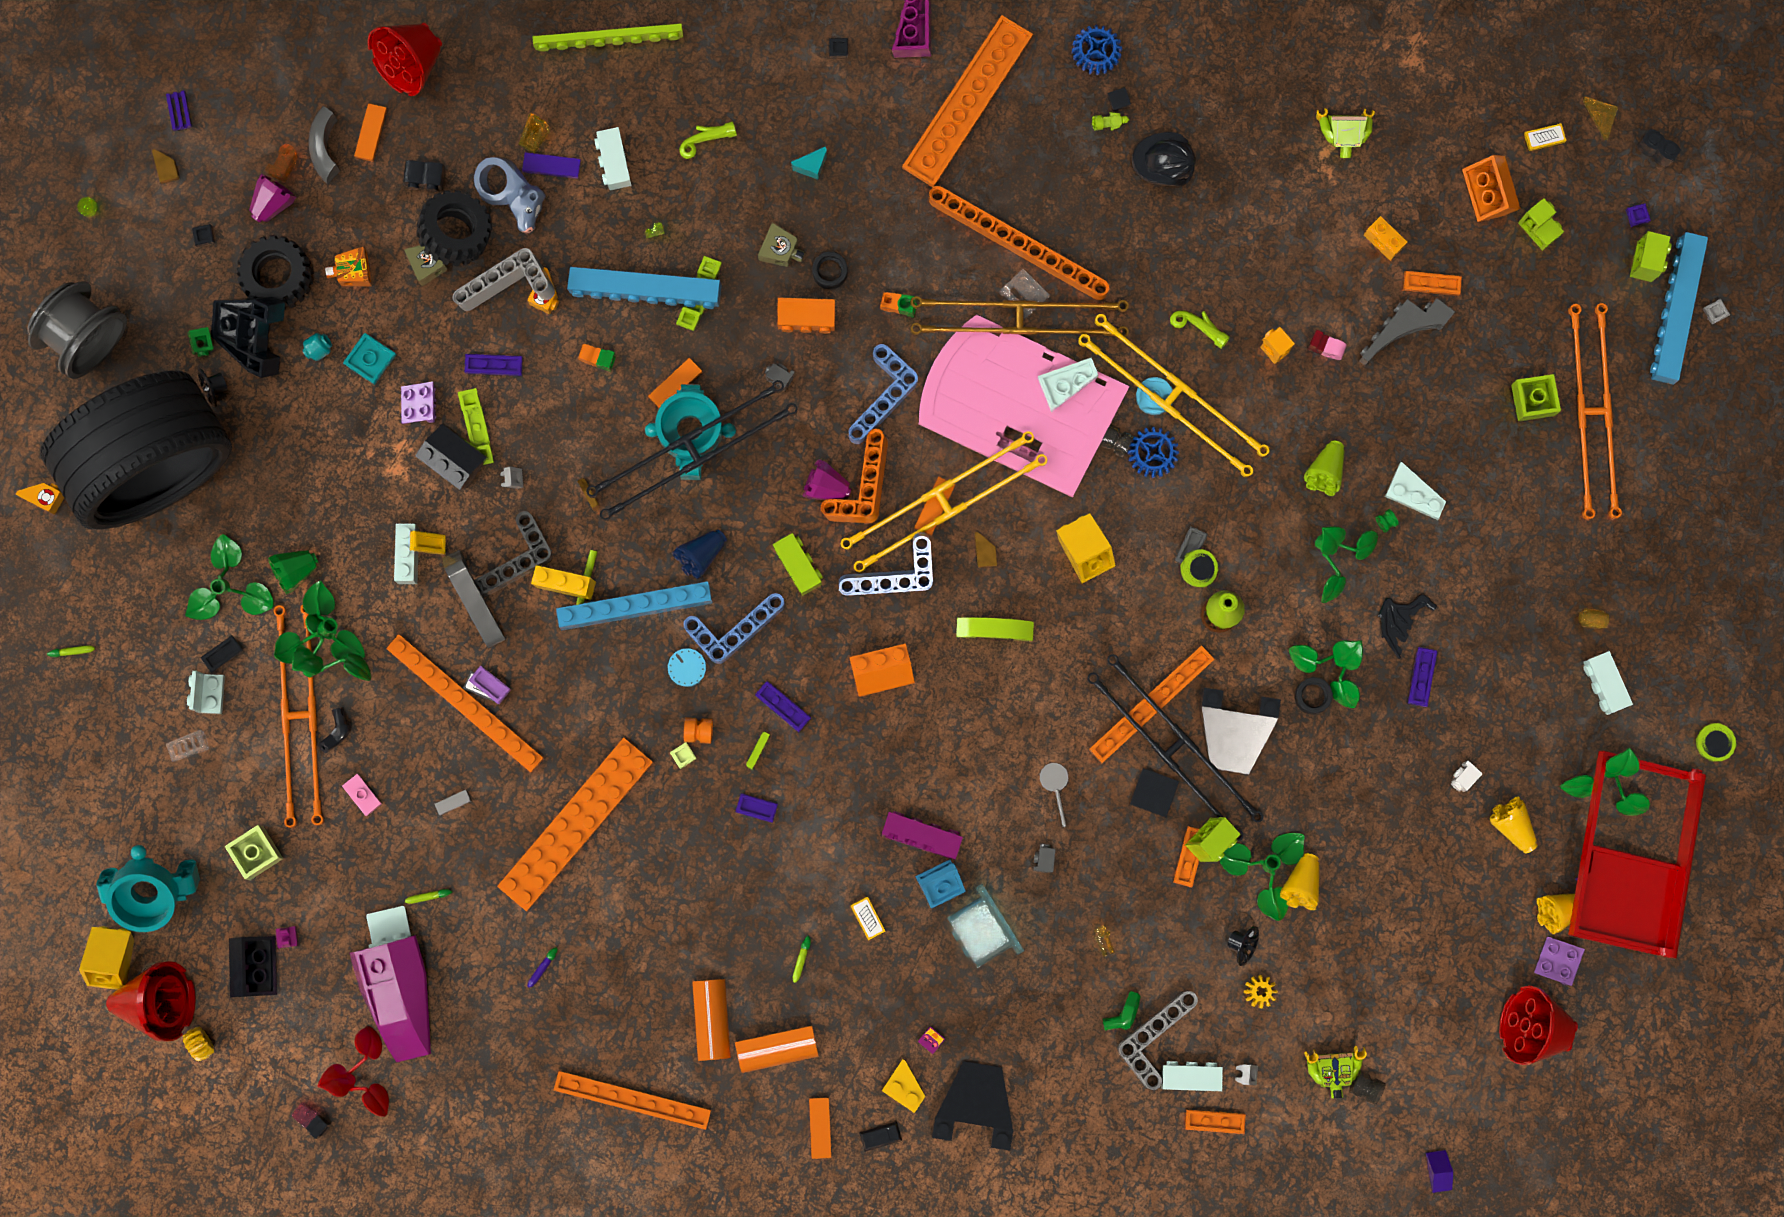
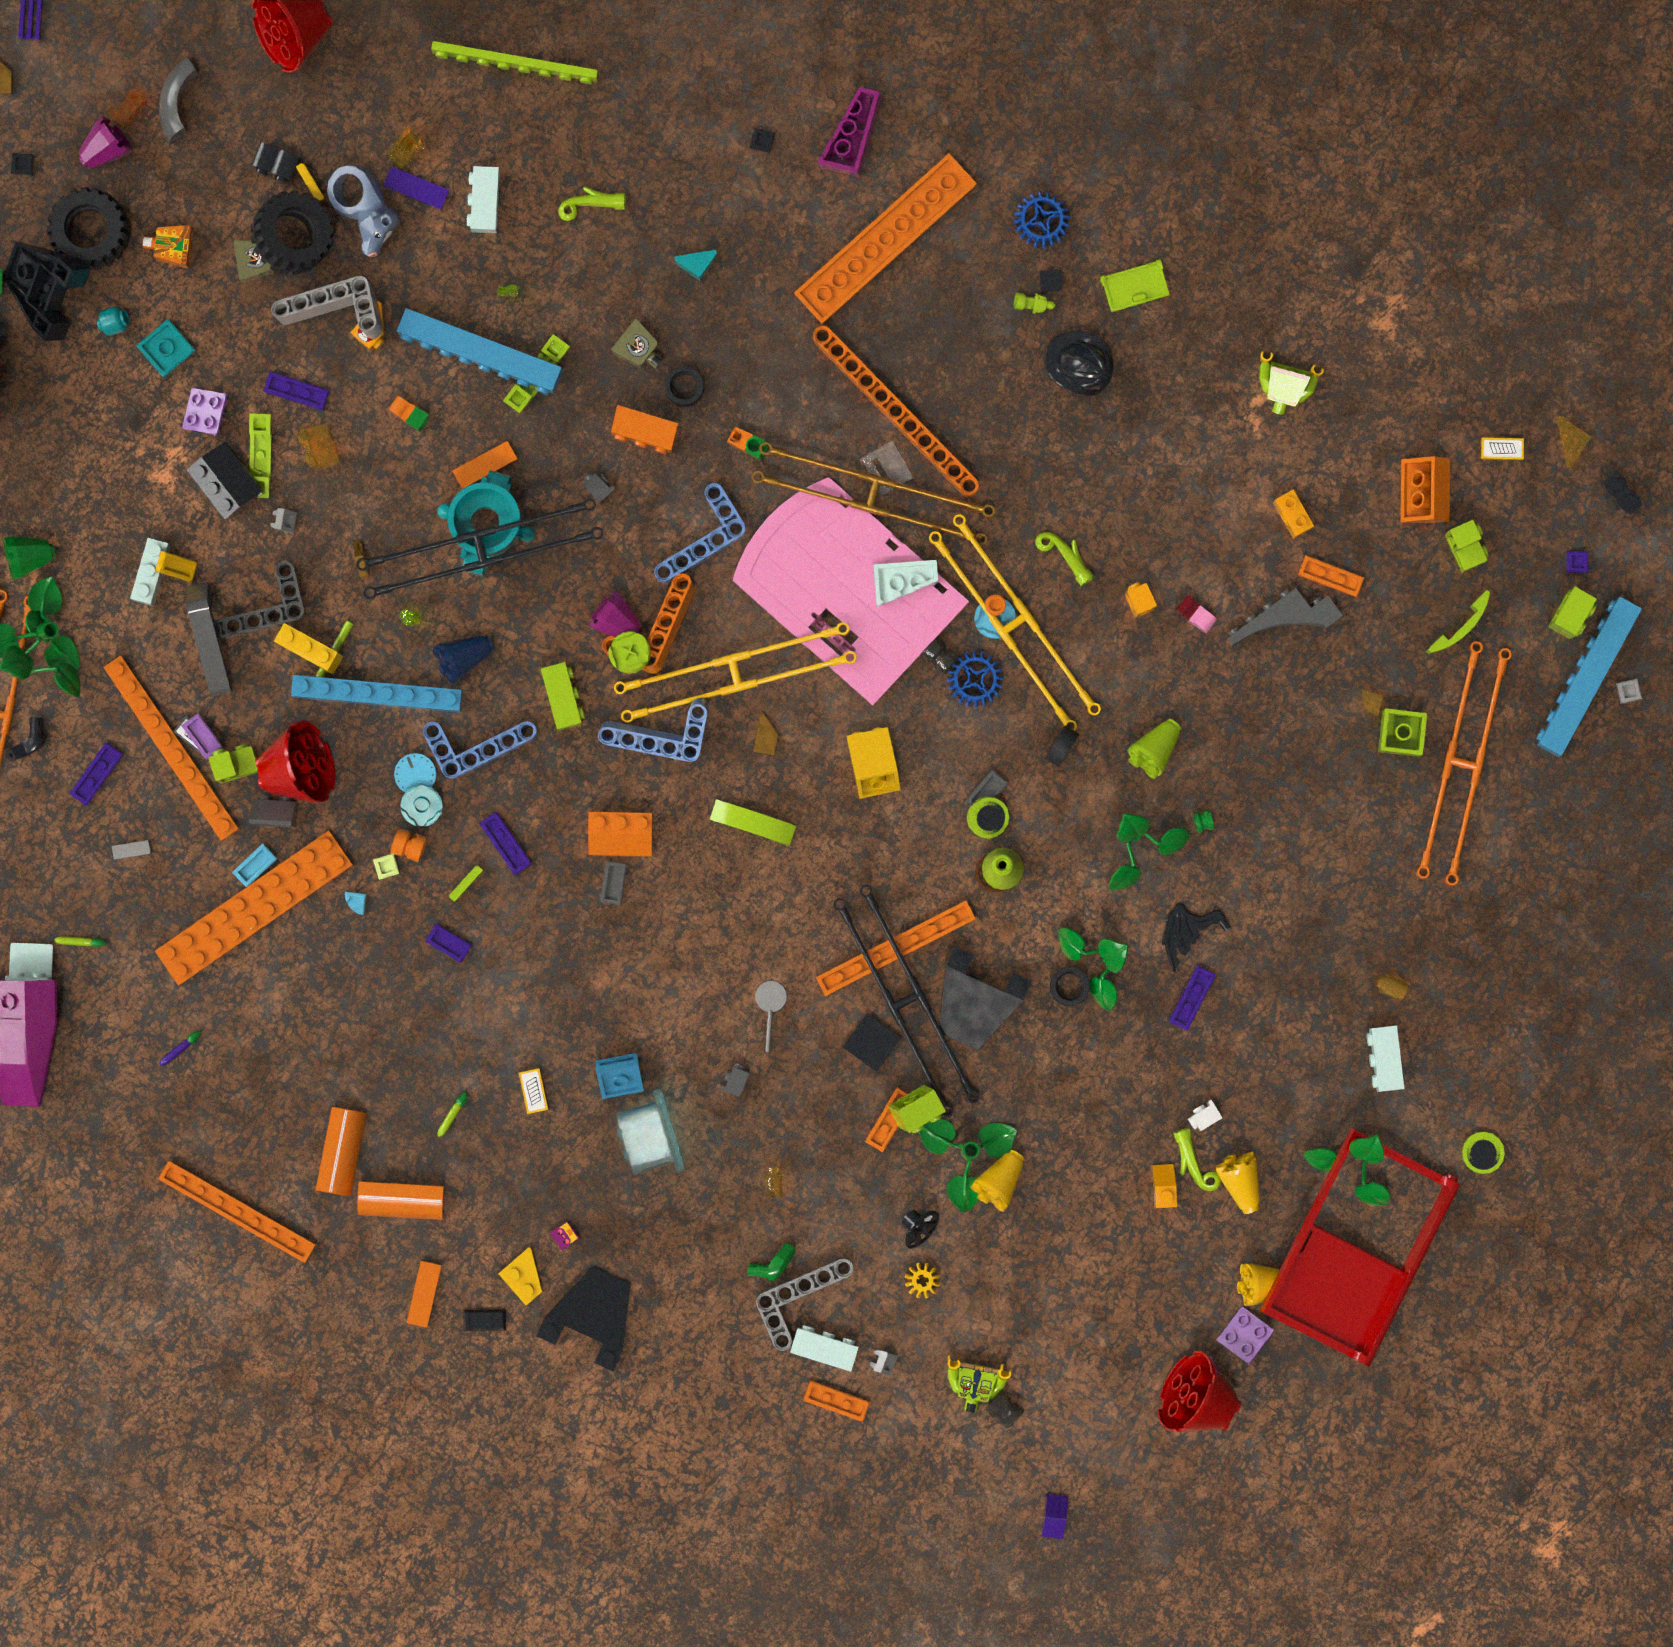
camera: 15 degrees right, 5 degrees up
bright pink plate [342,774,382,816] -> none
orange tile [354,103,387,162] -> none
magenta wedge [881,811,963,860] -> none
orange tile [914,476,956,536] -> none
light aqua wing [1385,462,1446,520] -> none
none -> dark purple tile [69,742,124,806]
none -> lime brick [208,744,258,784]
none -> medium azure tile [232,844,277,887]
none -> dark grey slope [249,796,298,828]
none -> red cone [255,720,335,804]
none -> yellow tile [296,163,326,206]
none -> clear yellow bracket [297,423,340,472]
none -> medium azure tile [345,892,367,915]
none -> clear neon green tile [398,610,421,626]
none -> tile [400,784,443,826]
none -> dark grey tile [600,861,627,906]
none -> lime tile [609,631,651,674]
none -> orange tile [985,595,1006,616]
none -> black tyre [1045,725,1079,767]
none -> lime door [1100,259,1170,312]
none -> light orange slope [1152,1164,1177,1208]
none -> lime plant [1173,1128,1221,1191]
none -> clear yellow tile [1362,690,1383,716]
none -> lime slope [1426,590,1490,654]

